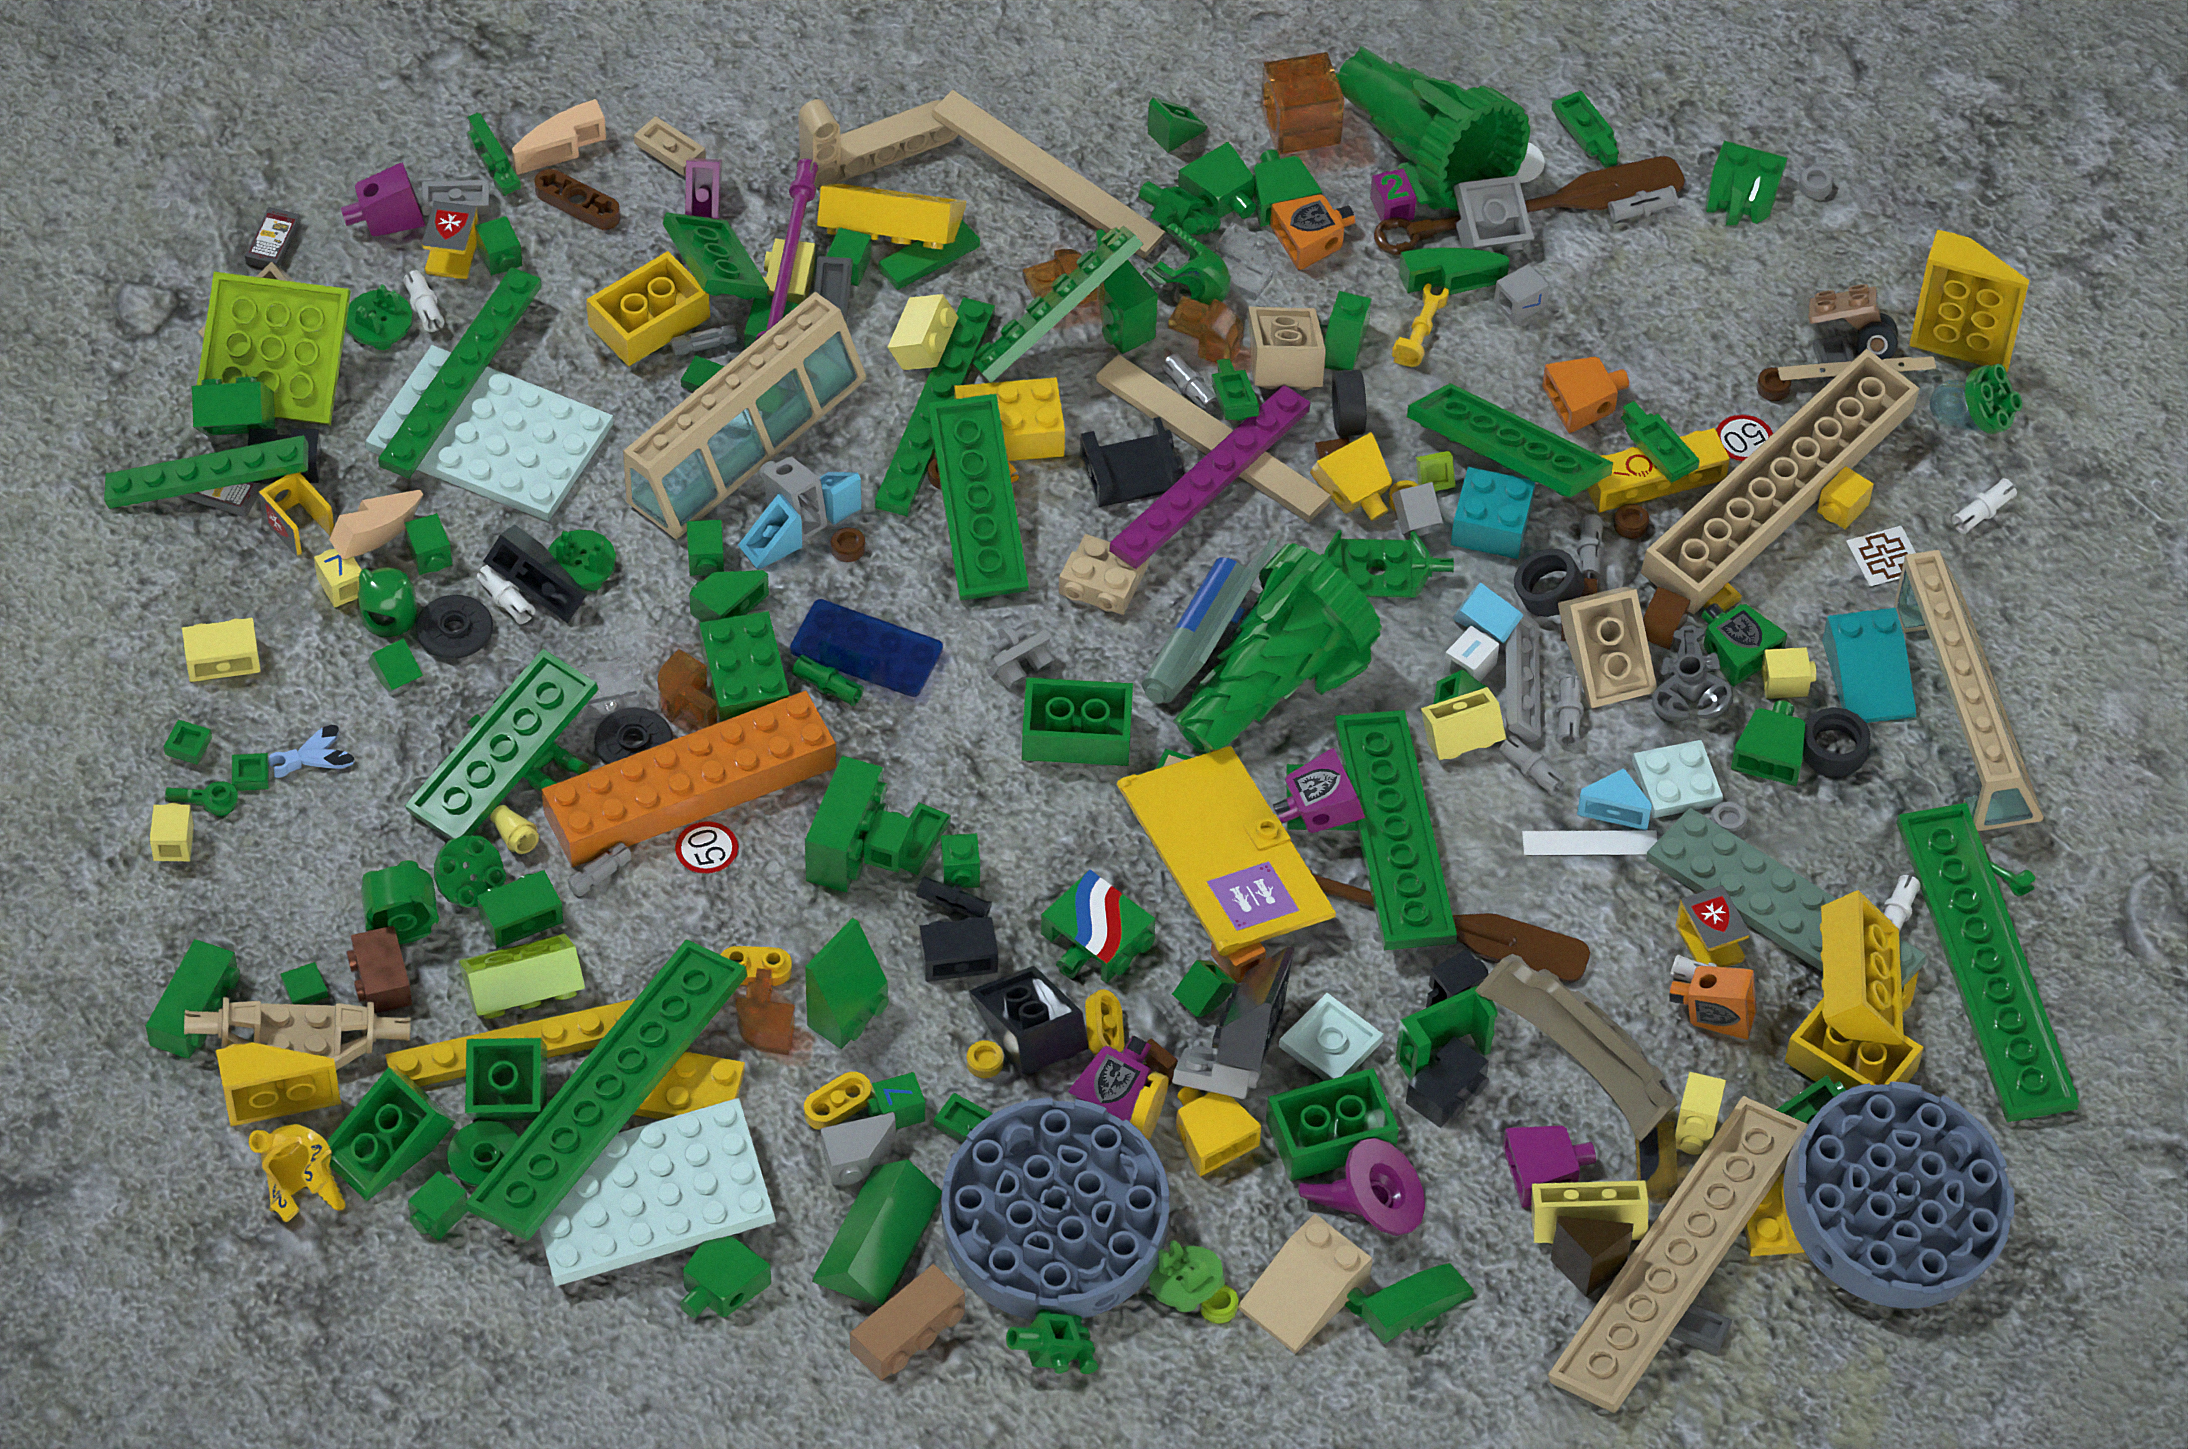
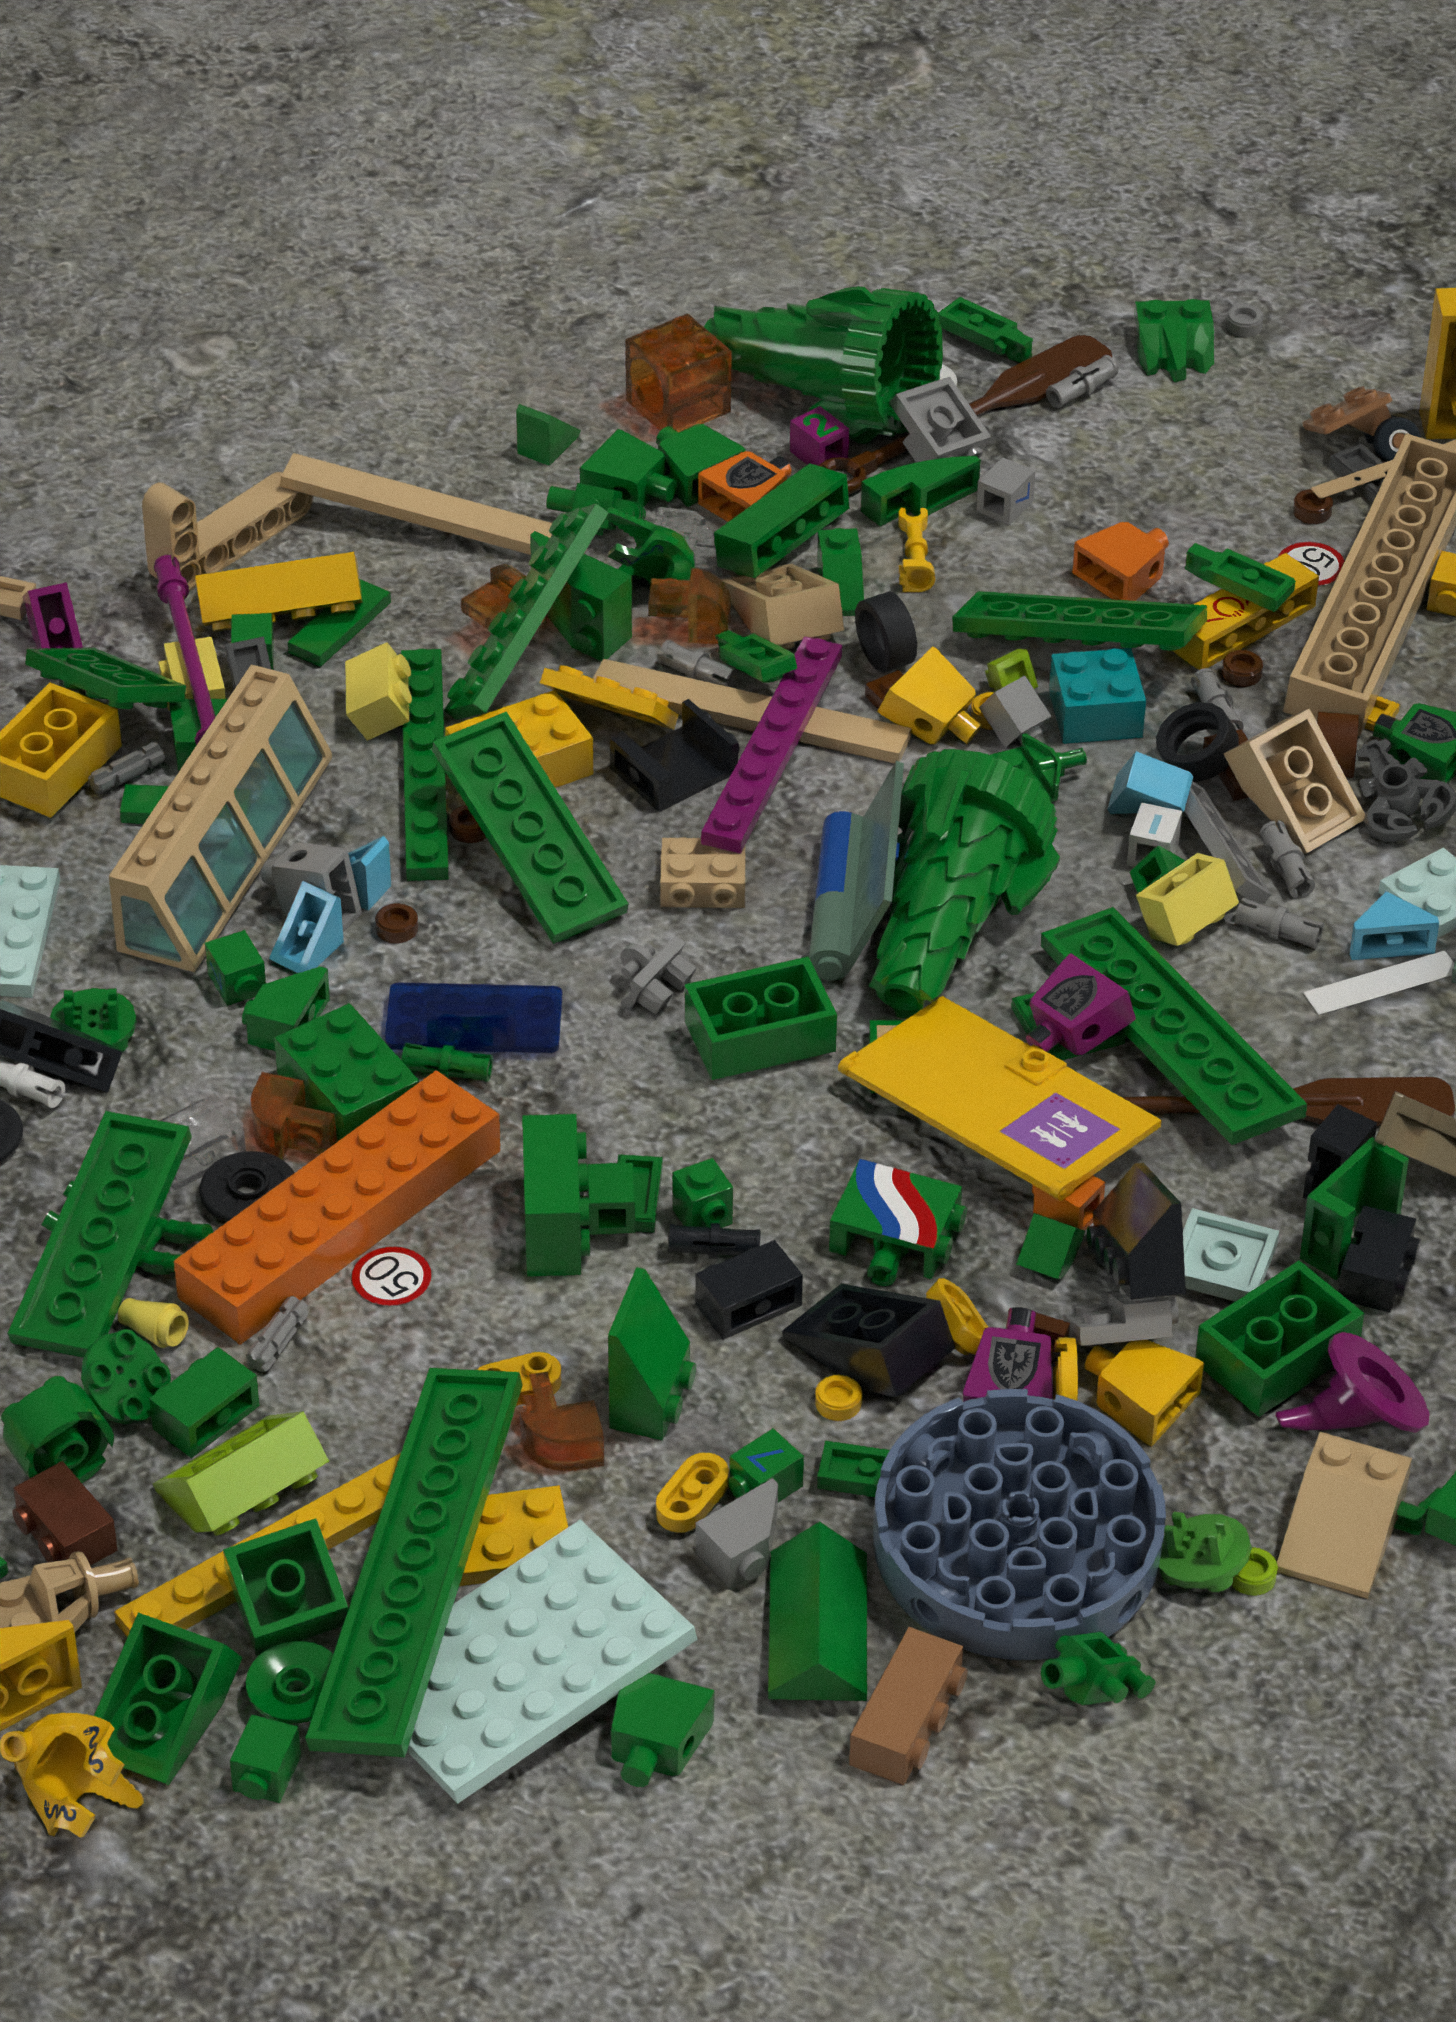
camera: 20 degrees left, 10 degrees down
none -> yellow plate [540,665,679,730]
none -> green brick [714,463,850,579]

